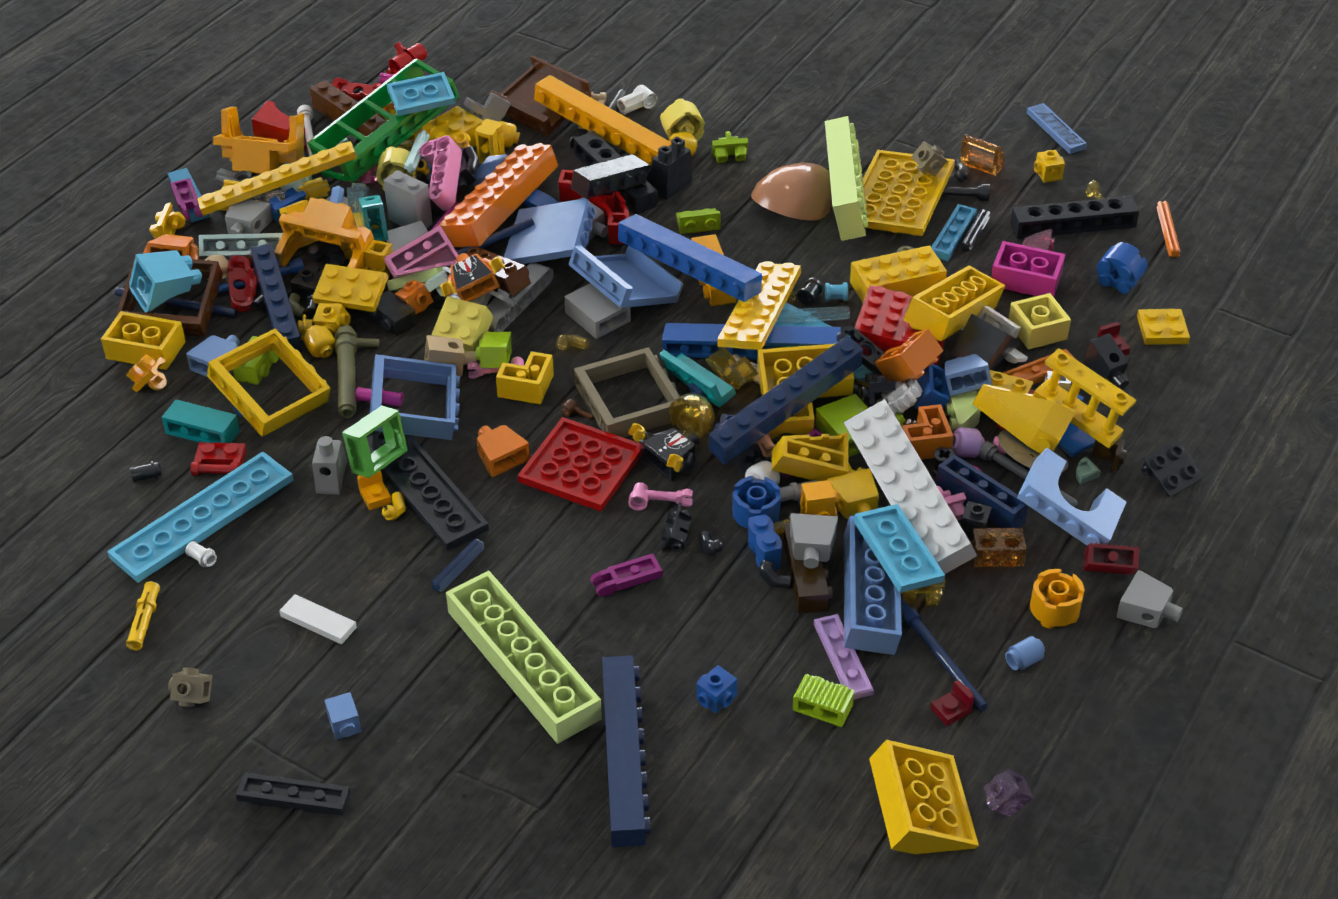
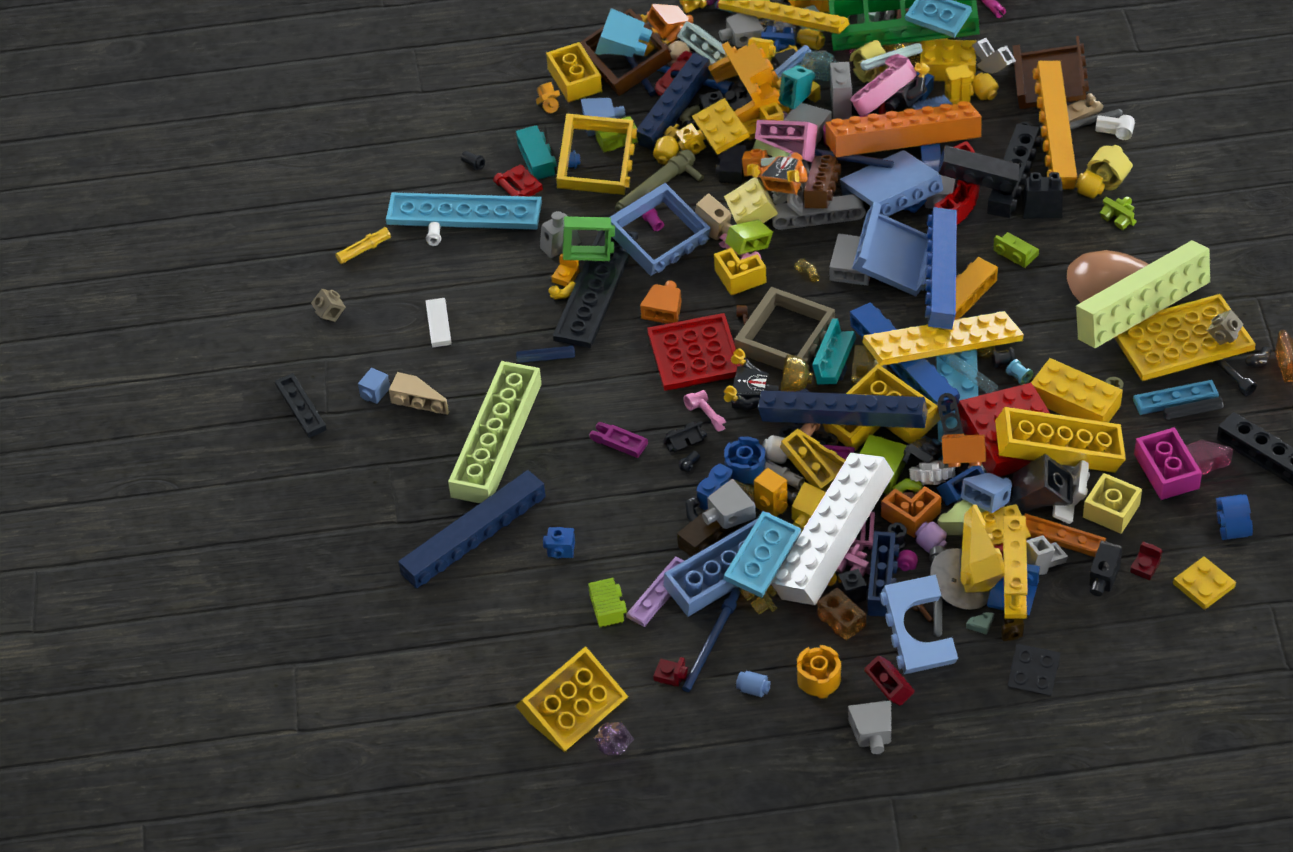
camera: 55 degrees right, 5 degrees up
none -> tan slope [389,372,449,415]

